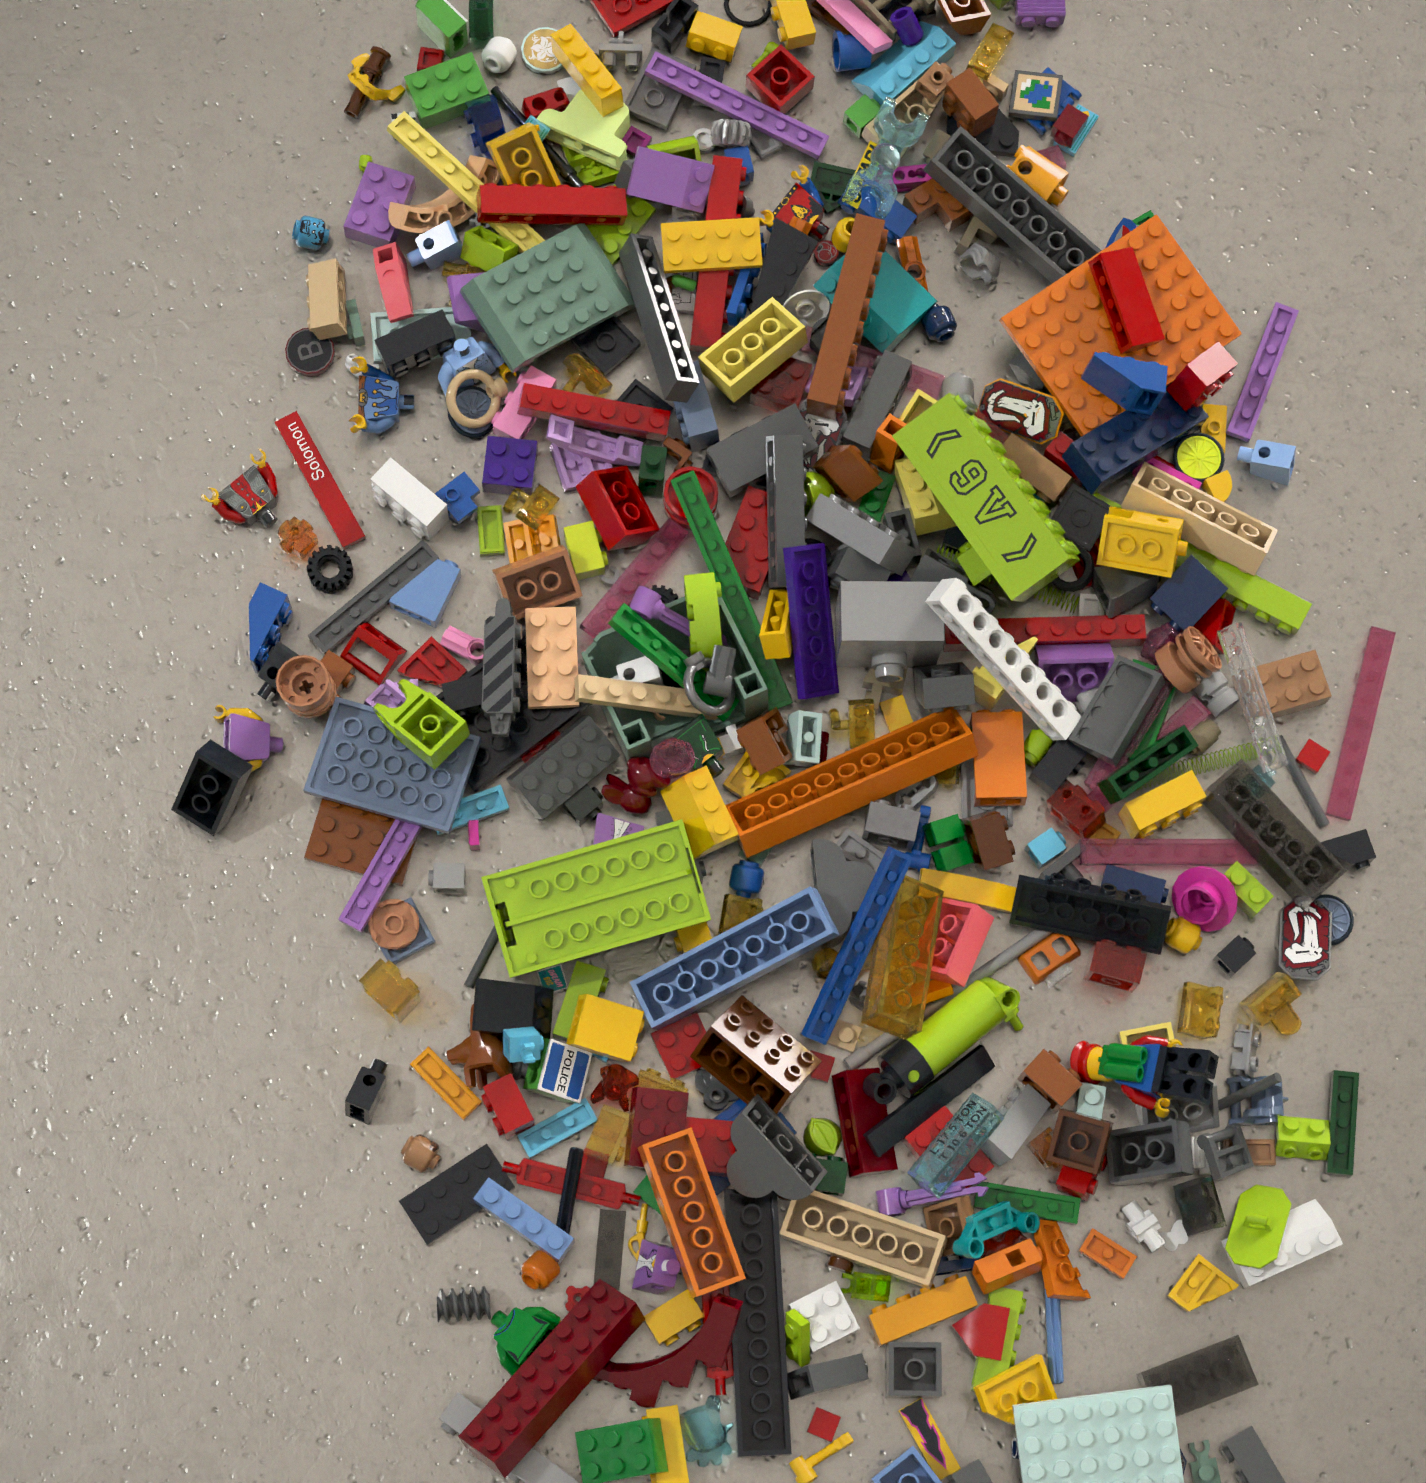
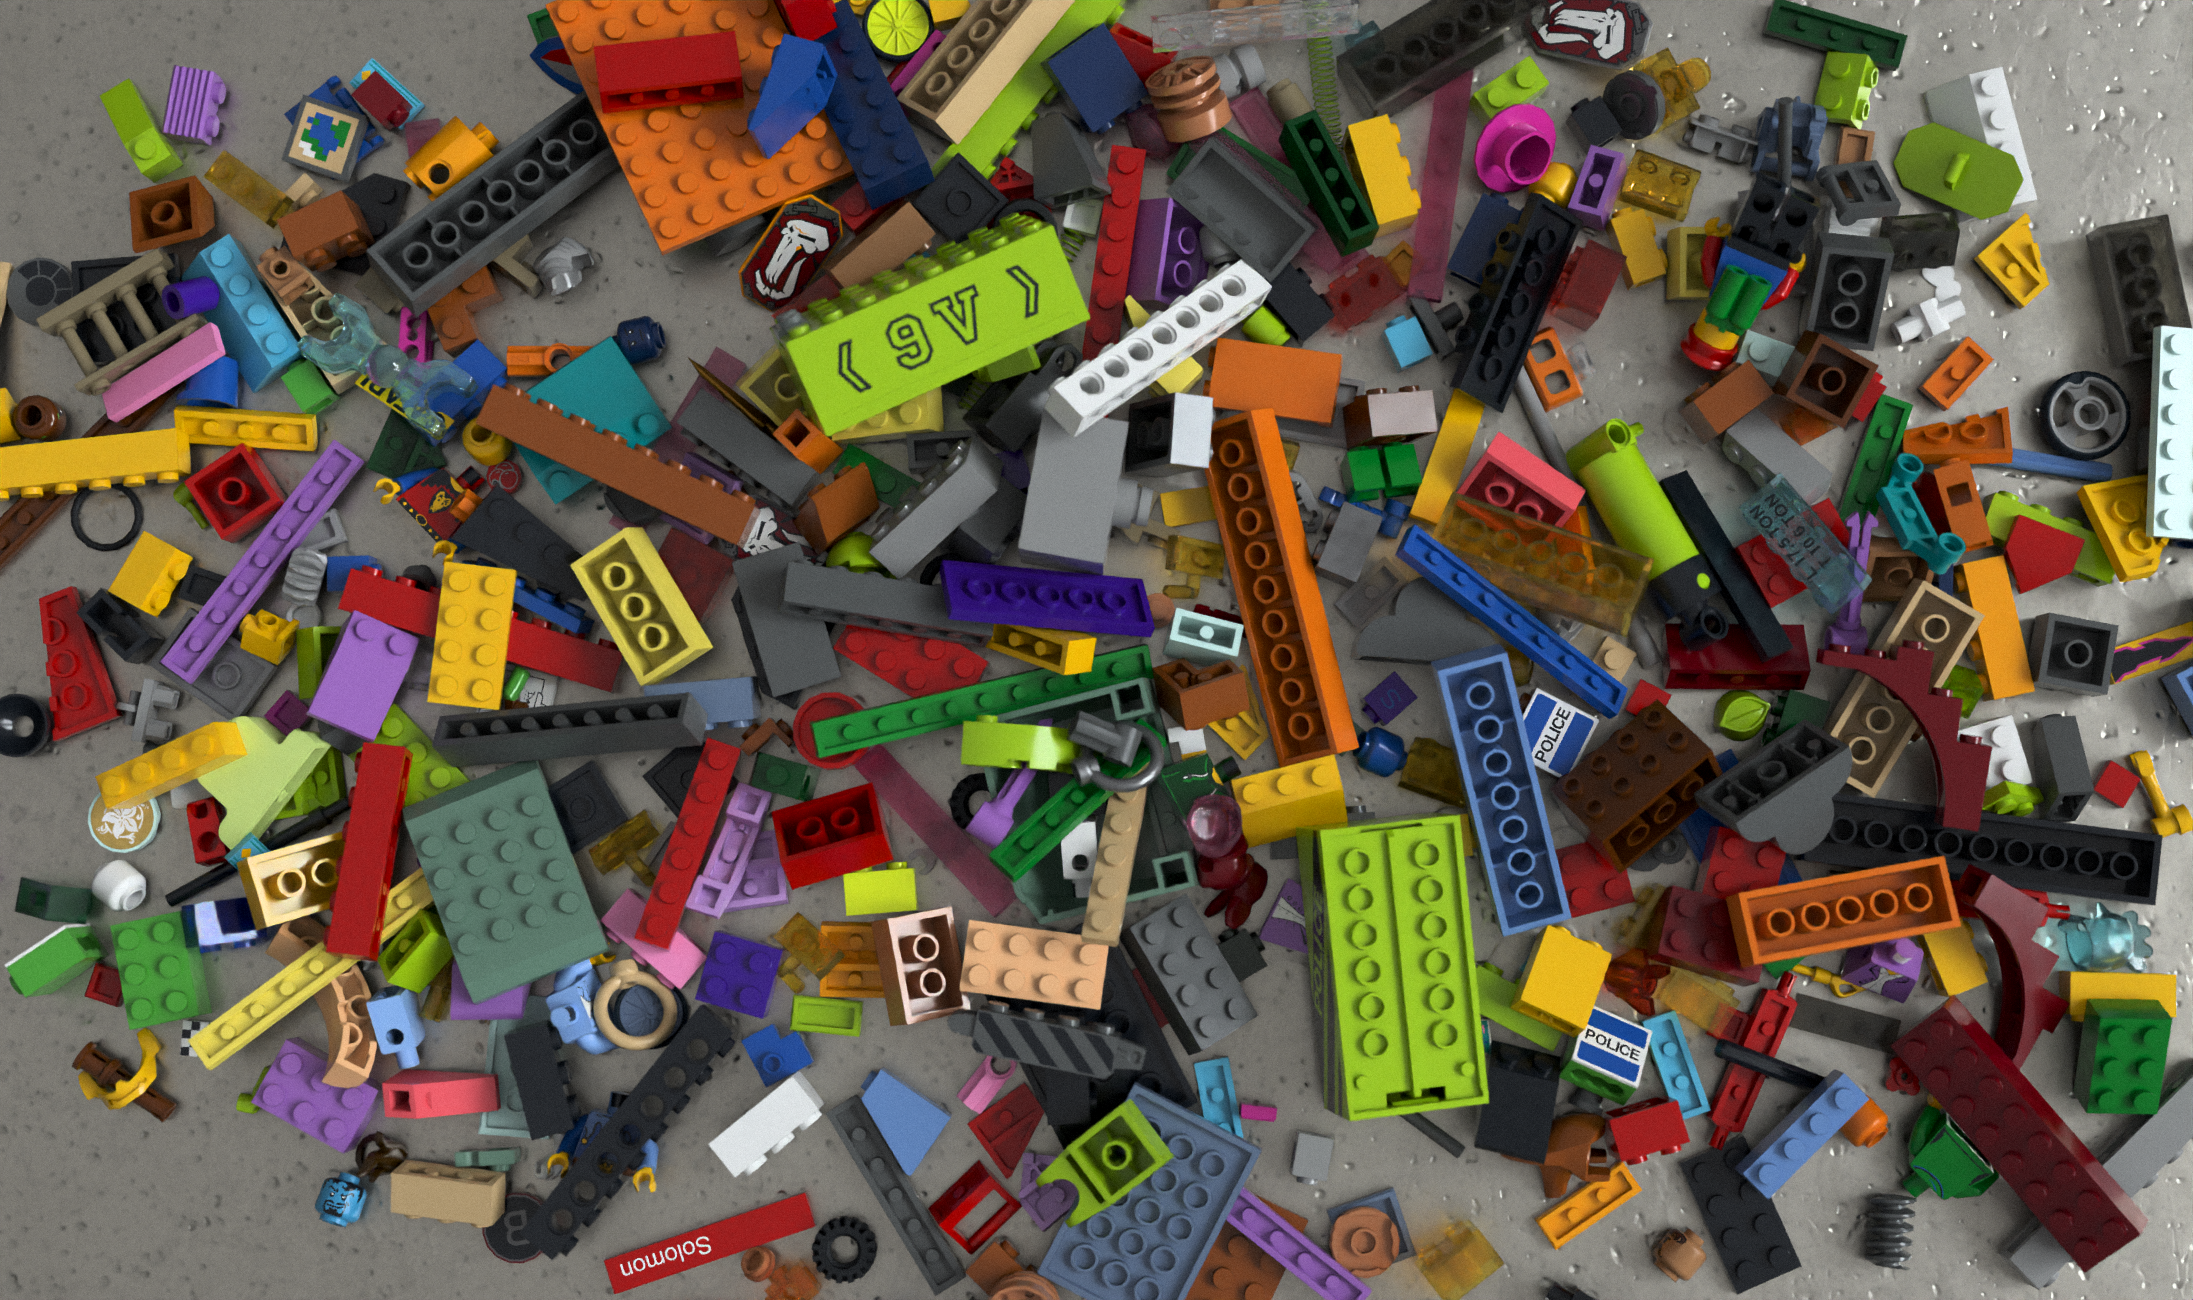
camera: 75 degrees left, 10 degrees up
medium azure brick [503,1026,544,1064] -> none
white dish [783,290,830,329] -> none
light grey head [942,372,974,400] -> none
yellow torso [1097,506,1188,578] -> none
none -> yellow plate [174,405,318,452]
none -> yellow brick [239,609,300,665]
none -> dark brown piece [355,1131,408,1183]
none -> black brick [519,1005,737,1260]
none -> pearl gold bar [688,358,778,441]
none -> nougat plate [741,1247,775,1282]
none -> nougat plate [1147,593,1175,628]
none -> dark purple brick [1360,671,1418,726]
none -> piece [1519,688,1599,780]
none -> medium lavender brick [1568,145,1627,231]
none -> dark grey tile [1602,70,1666,140]
none -> yellow brick [1605,207,1668,291]
none -> dark red arch [1816,639,1992,831]
none -> light grey wheel [2039,371,2131,461]

